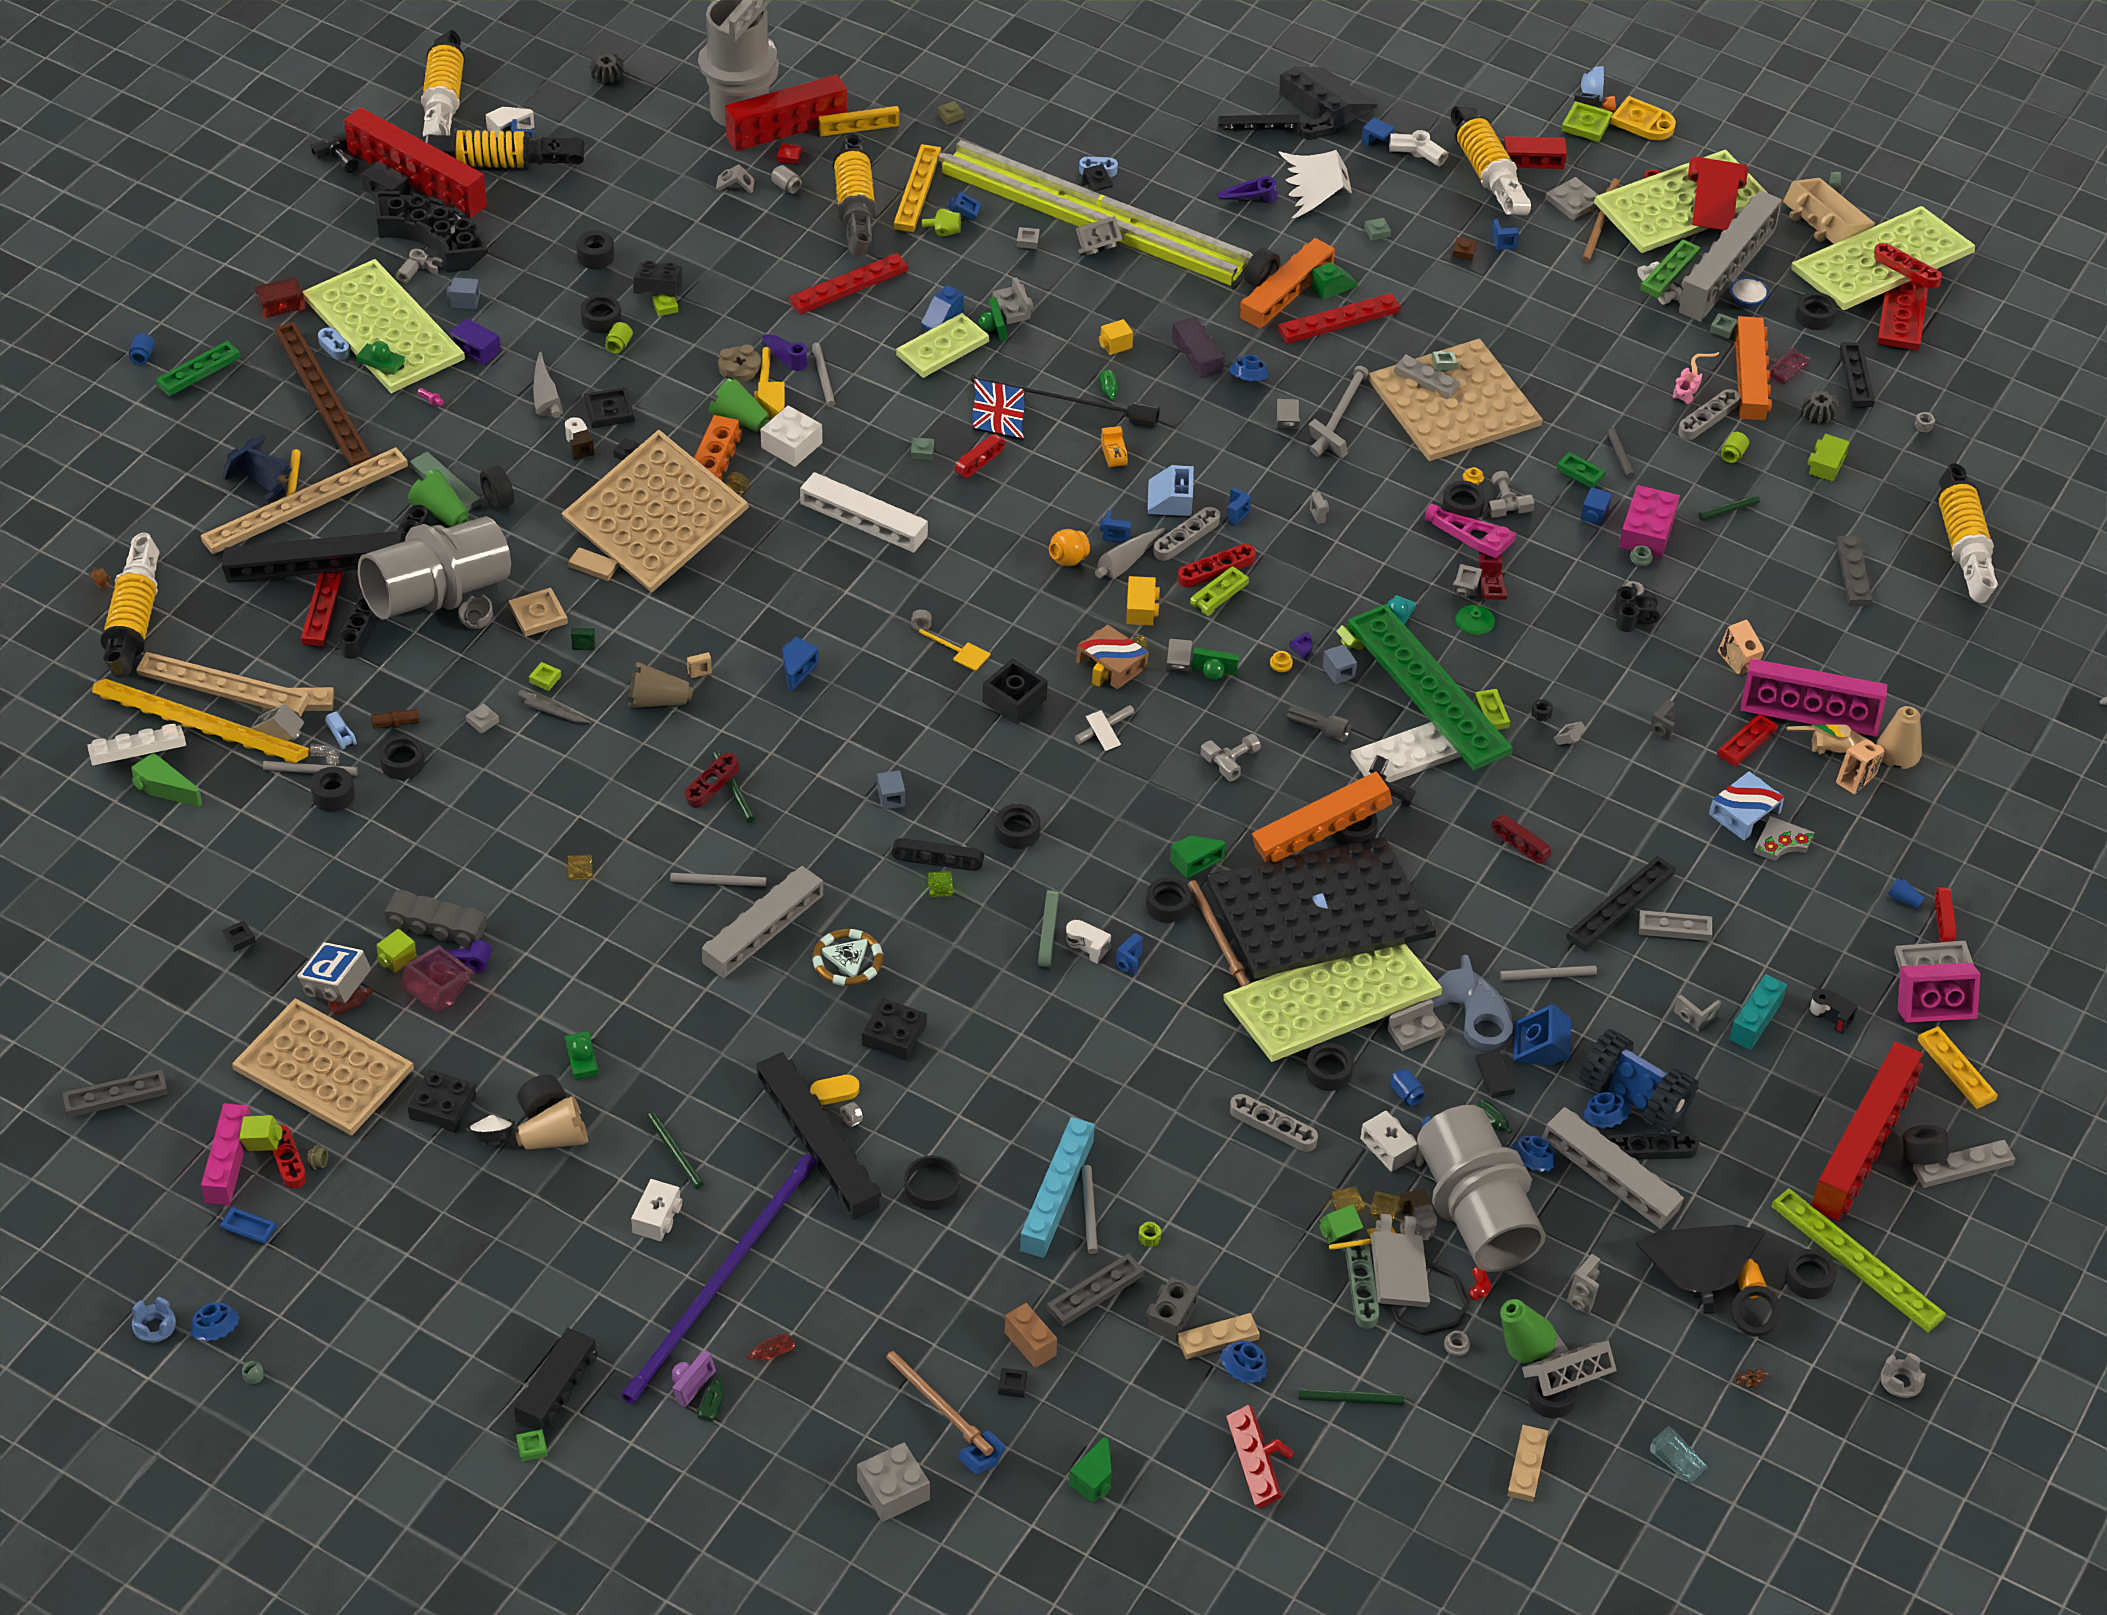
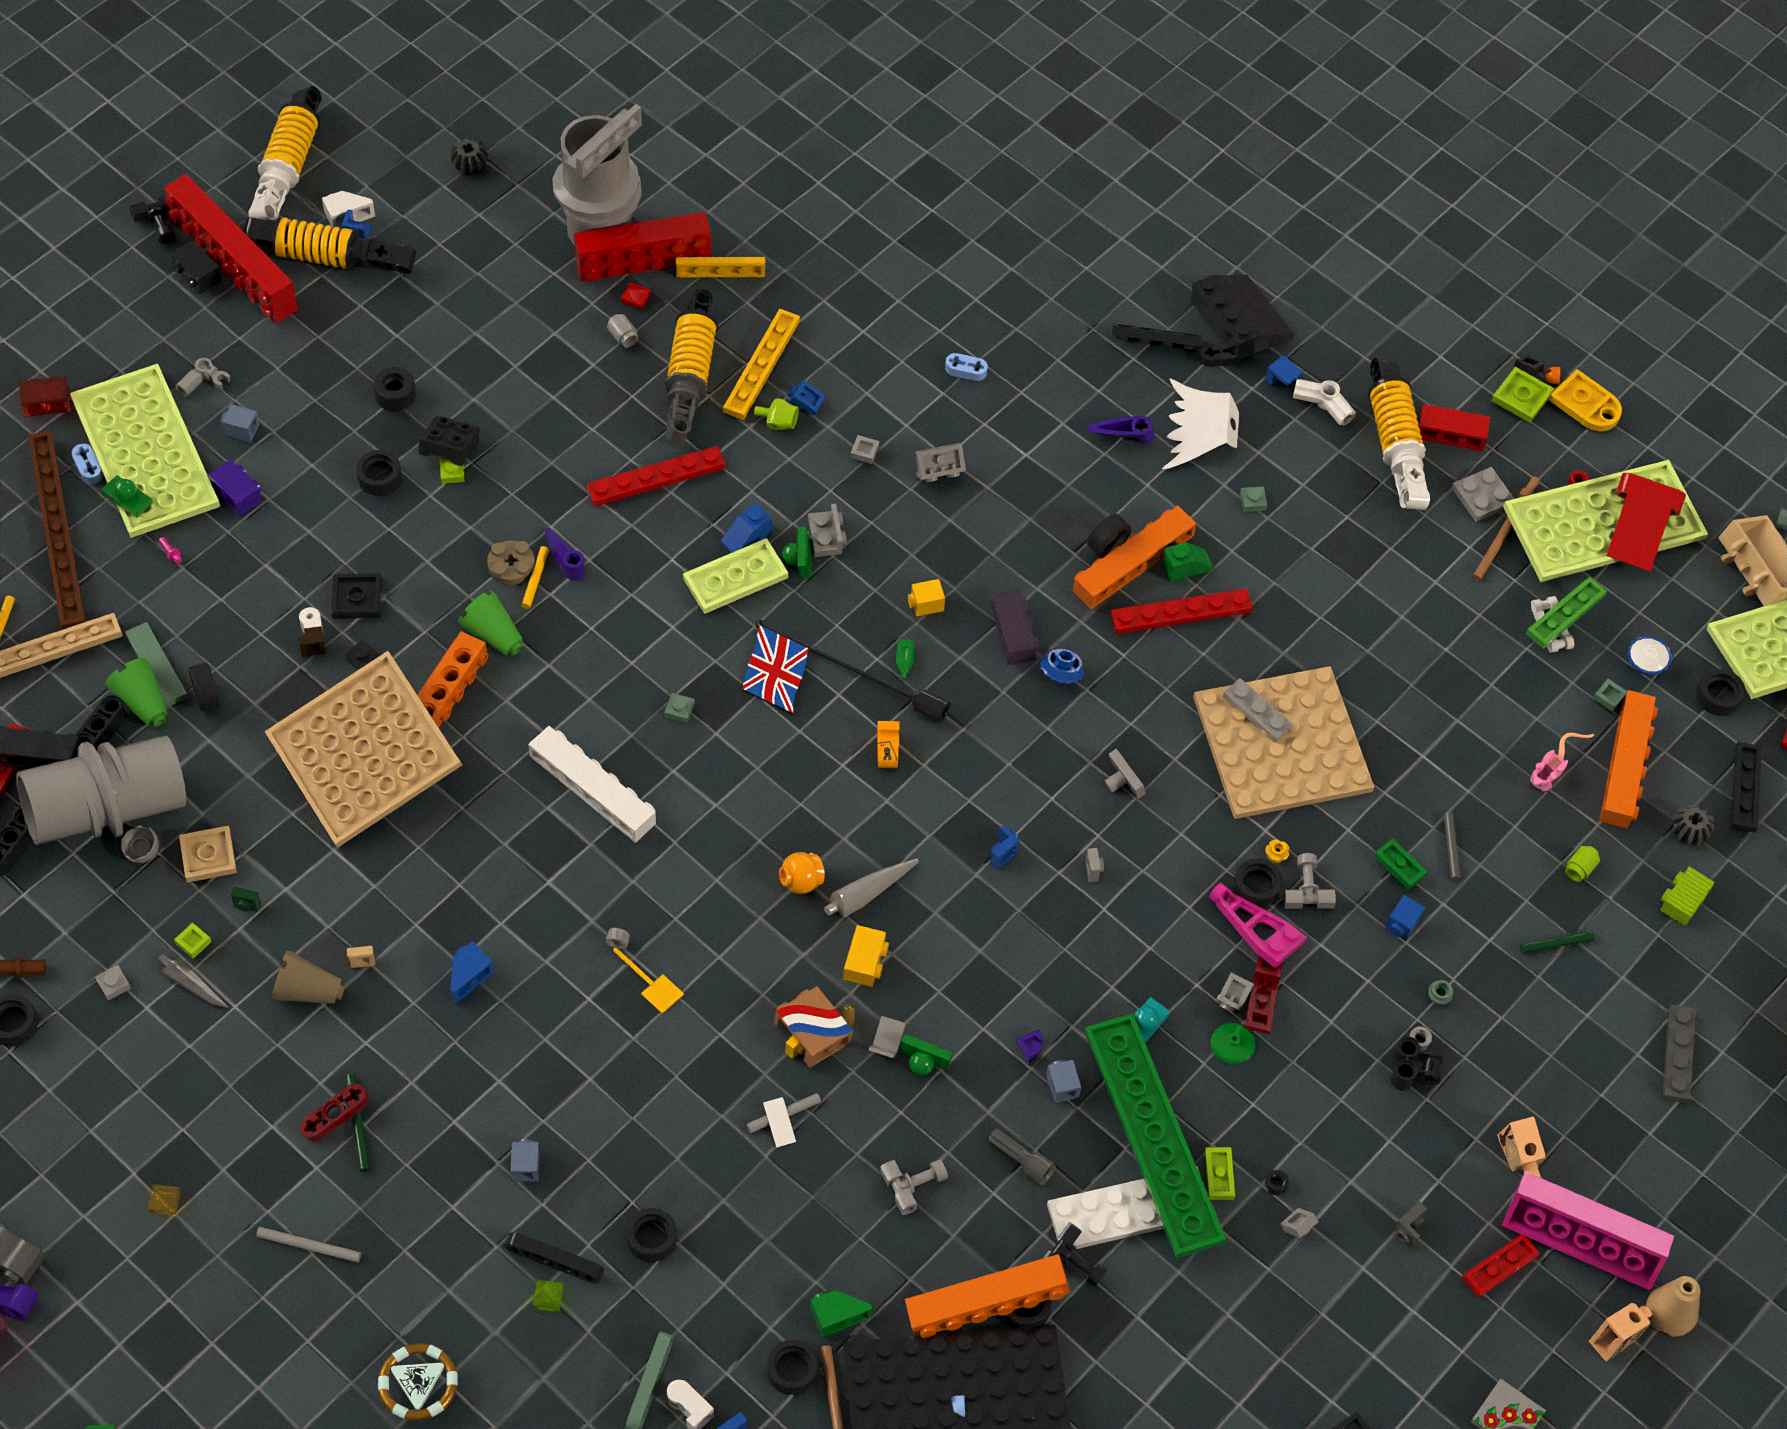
camera: 10 degrees right, 10 degrees up
black brick [373,191,488,273] -> none
light grey piece [533,352,564,418] -> none
tan tile [568,547,619,581] -> none
lime brick [605,322,633,354] -> none
light grey brick [702,866,823,979] -> none
light grey bracket [716,164,755,194] -> none
clear yellow tile [726,472,749,493] -> none
yellow slope [754,382,785,420] -> none
white brick [761,406,822,467] -> none
light grey bar [812,343,835,407] -> none
olive plate [937,101,964,125] -> none
piece [939,140,1253,286] -> none
red beam [955,434,1006,478] -> none
black brick [982,658,1048,725] -> none
black bracket [1081,164,1113,192] -> none
blue bracket [1100,510,1132,543] -> none
light blue slope [1147,465,1194,516] -> none
light grey beam [1153,507,1220,561] -> none
red beam [1178,544,1256,588] -> none
lime plate [1190,566,1249,616] -> none
yellow plate [1270,651,1293,672] -> none
light grey bracket [1277,399,1300,429] -> none
light grey bar [1326,366,1369,431] -> none
lime plate [1336,625,1365,651] -> none
sand green plate [1432,351,1458,372] -> none
reddish brown plate [1452,237,1477,260] -> none
blue panel [1491,219,1519,250] -> none
dark red beam [1491,814,1552,864] -> none
light blue brick [1581,66,1604,102] -> none
dark pink brick [1619,485,1680,558] -> none
light grey brick [1678,190,1782,322] -> none
light grey beam [1678,389,1740,440] -> none
panel [1709,771,1785,841] -> none
clear pink tile [1768,348,1809,385] -> none
tan animal [1786,725,1872,755] -> none

